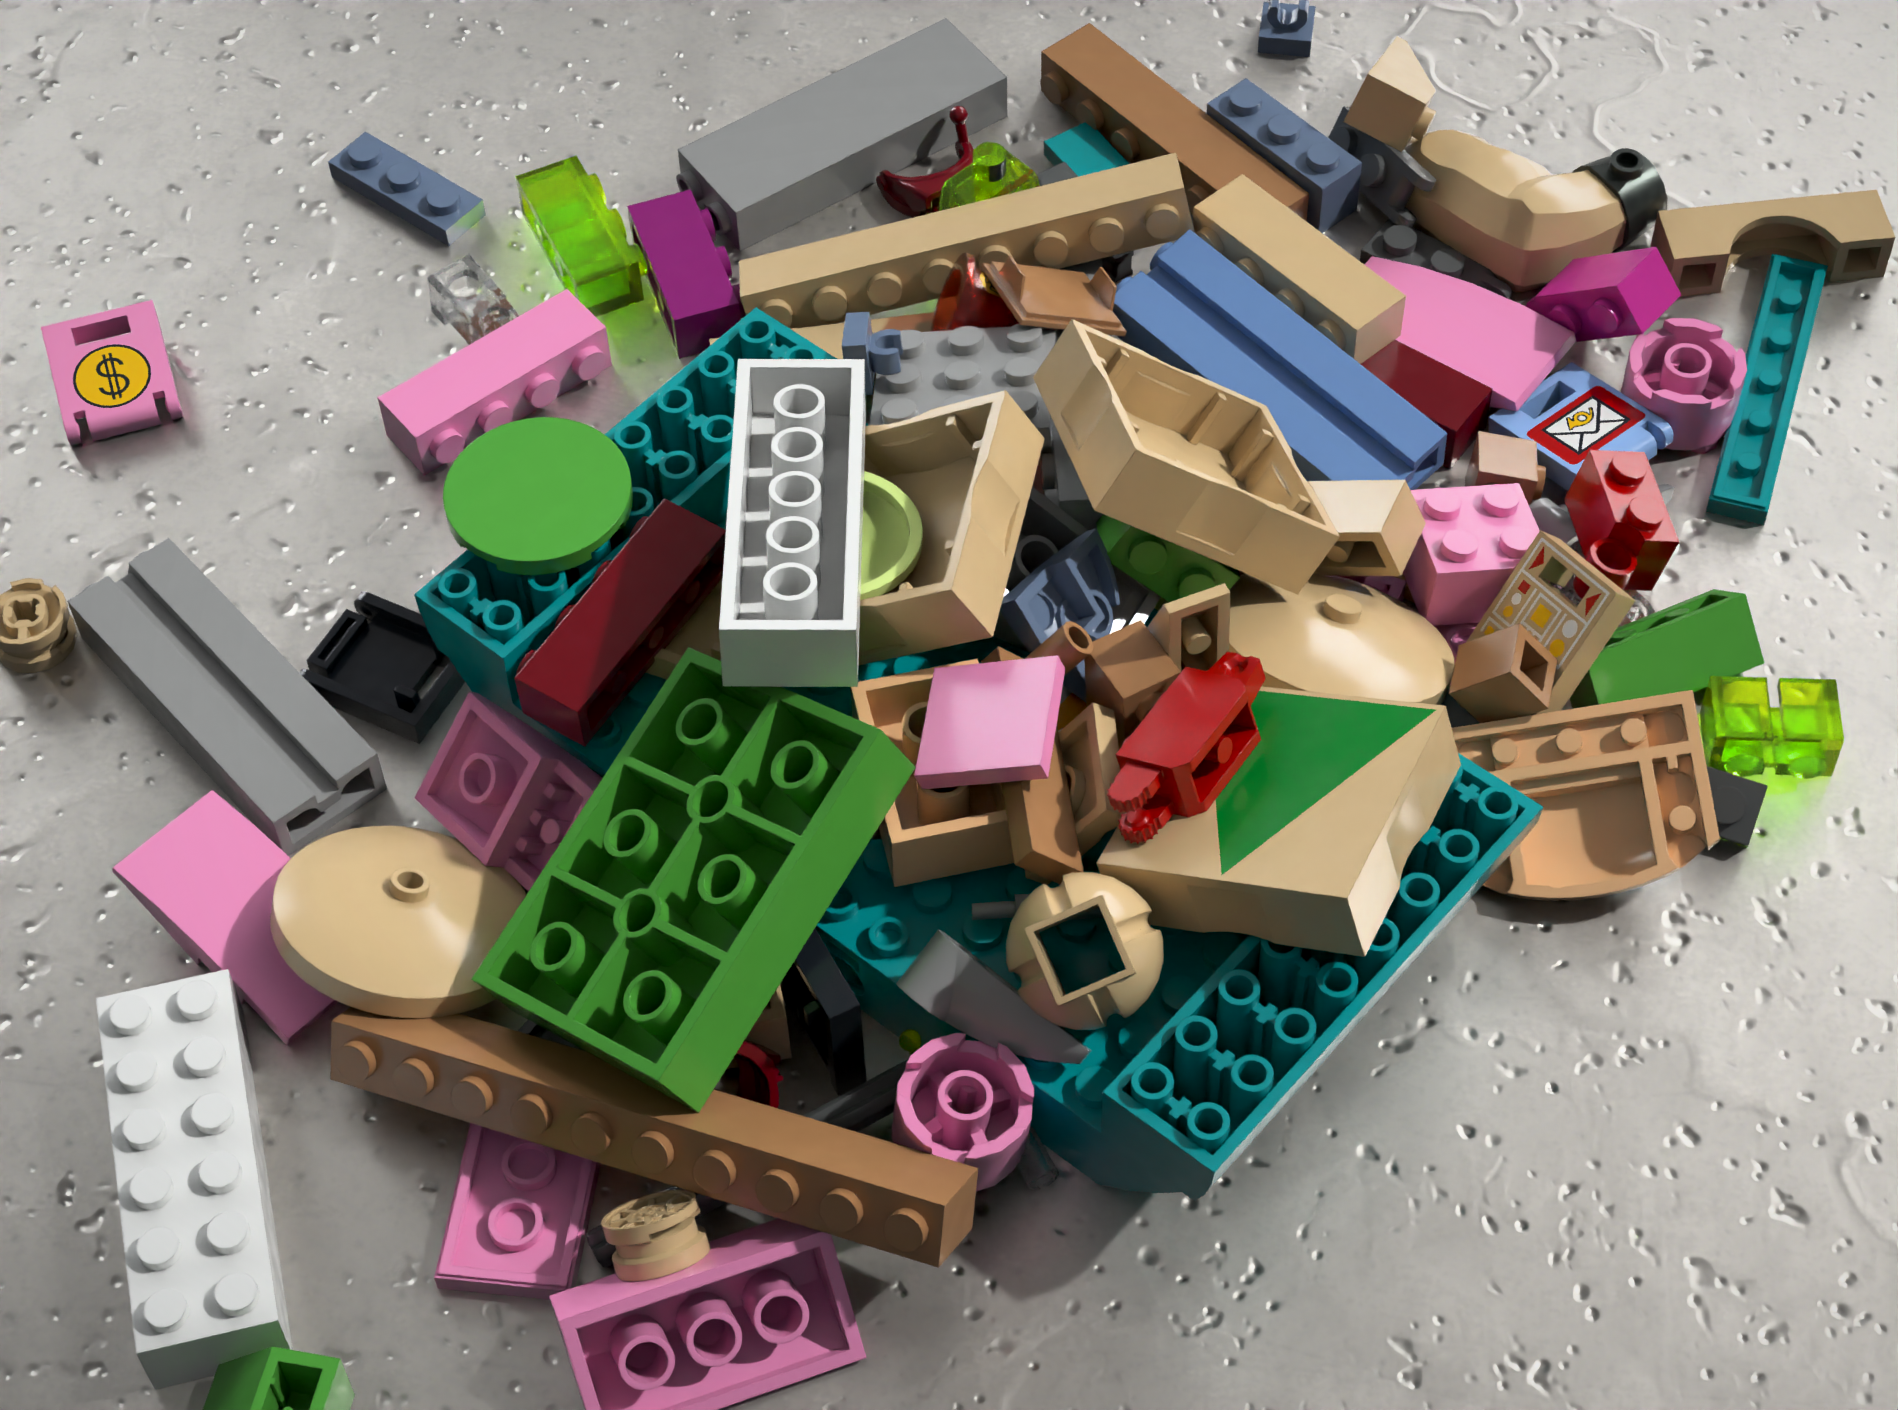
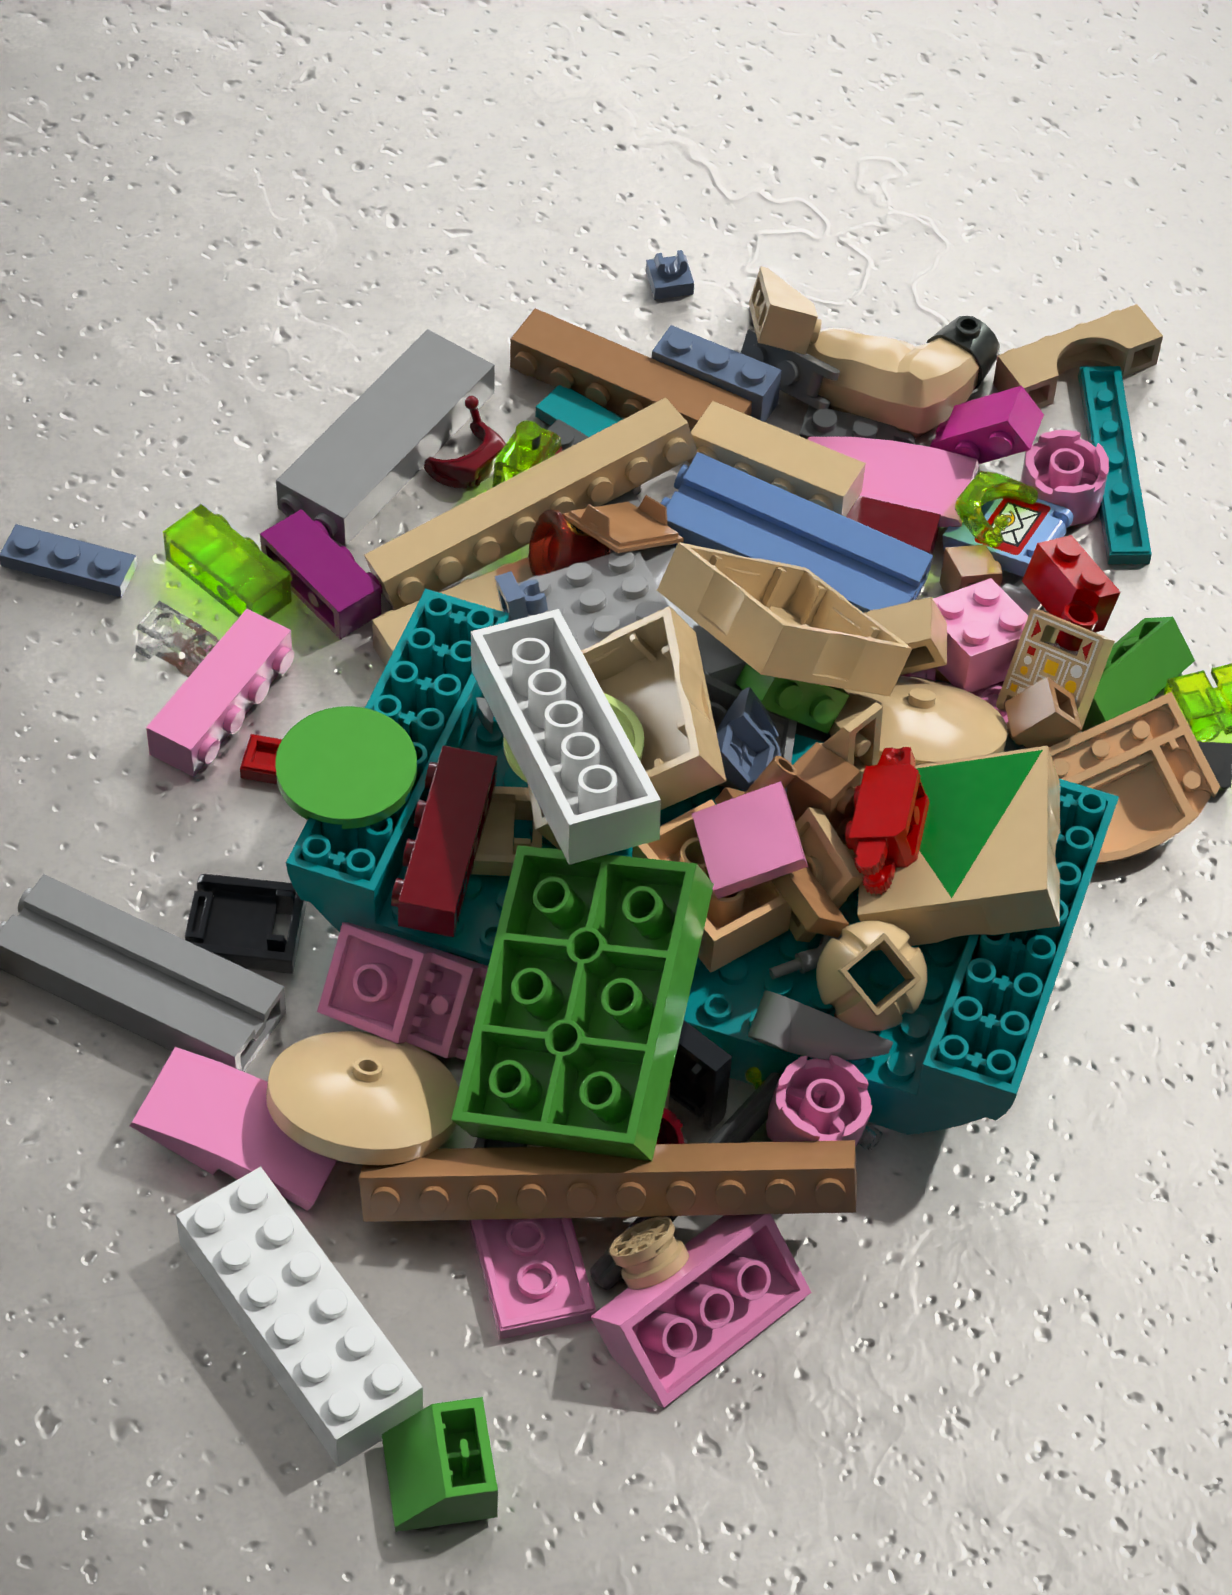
camera: 25 degrees left, 0 degrees up
none -> clear neon green helmet [955,471,1038,547]

